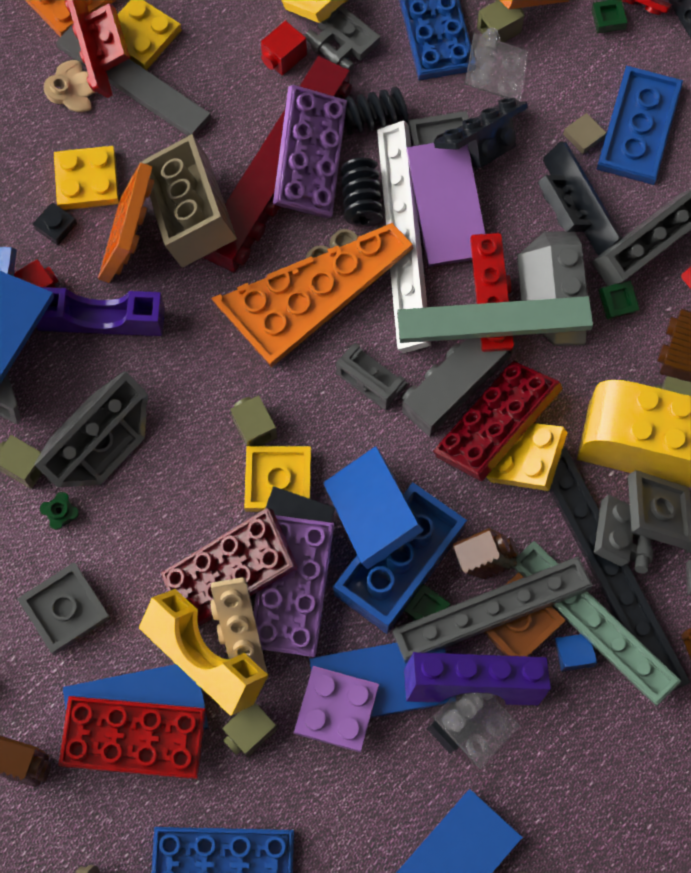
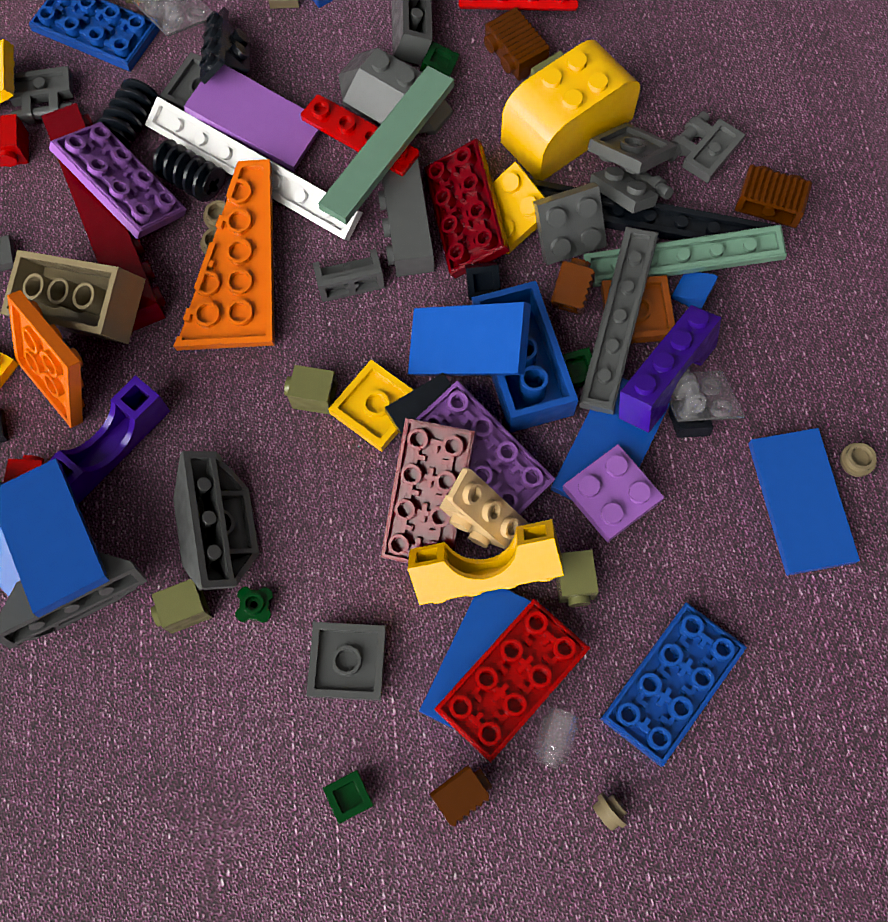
camera: 50 degrees left, 0 degrees up
black bracket [537,141,622,255] -> none
none -> black plate [465,261,501,300]
none -> clear brick [532,708,579,769]
none -> dark grey plate [533,182,607,265]

